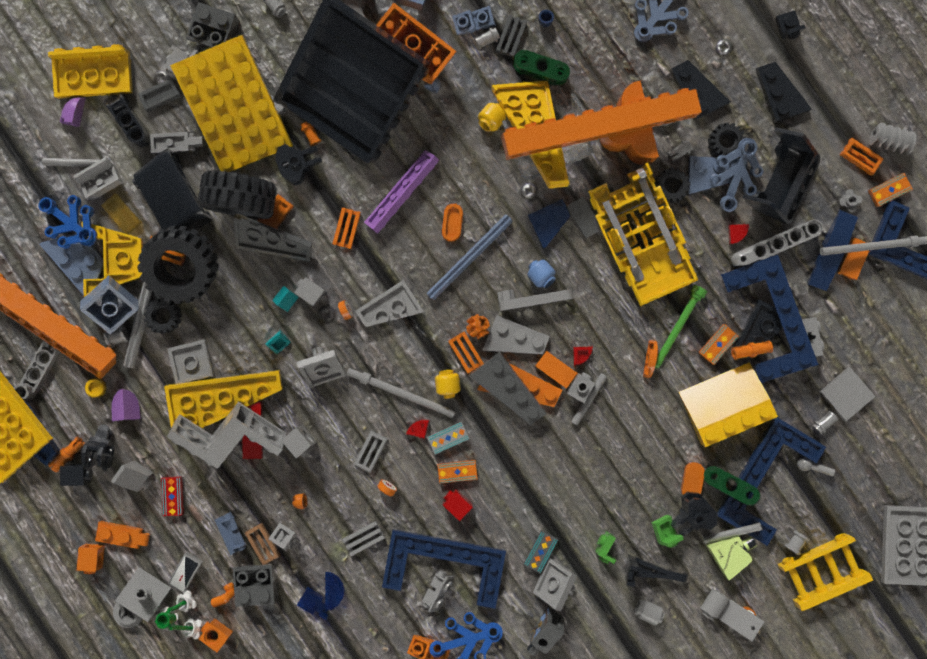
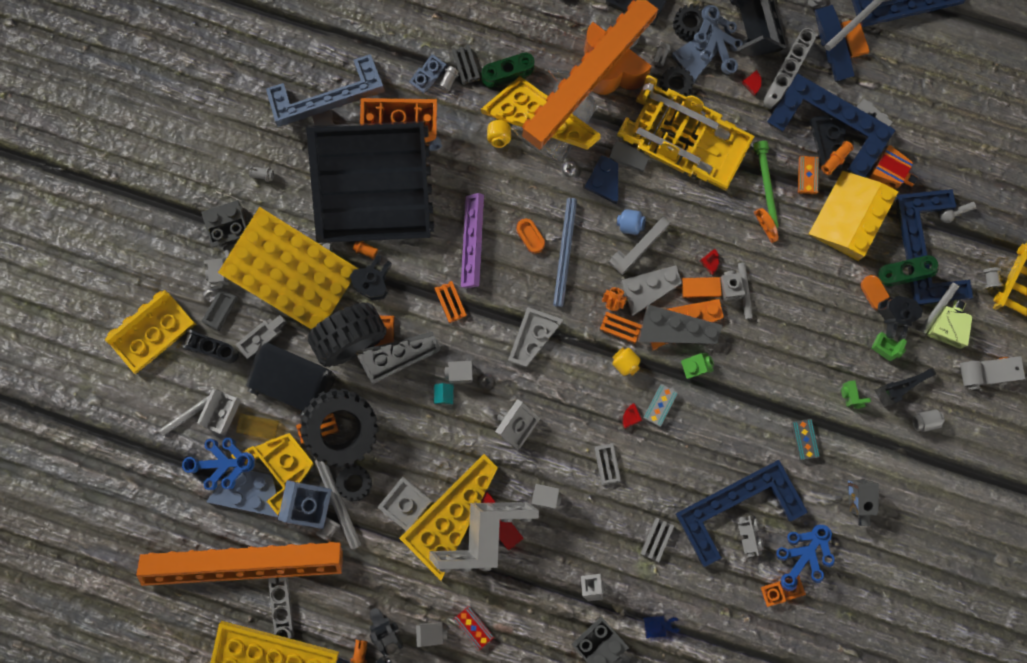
camera: 40 degrees left, 10 degrees down
medium lavender brick [60,97,86,127] -> none
yellow tile [85,378,106,398] -> none
medium lavender brick [111,389,140,421] -> none
sand blue hinge [215,512,246,555] -> none
medium nougat tile [245,523,281,565] -> none
teal slope [265,330,291,354] -> none
orange hinge [292,493,307,509] -> none
clear blue tile [325,571,345,611] -> none
orange tile [338,300,353,320] -> none
light grey bar [346,368,455,418] -> none
orange tile [377,479,397,496] -> none
orange tile [437,460,477,484] -> none
red brick [443,489,473,521] -> none
light grey tile [533,558,577,611] -> none
dark blue hinge [538,10,554,27] -> none
light grey pin [812,411,838,435] -> none
light grey tile [819,367,875,421] -> none
none -> bright green bracket [681,353,714,379]
none -> torso [868,145,918,190]

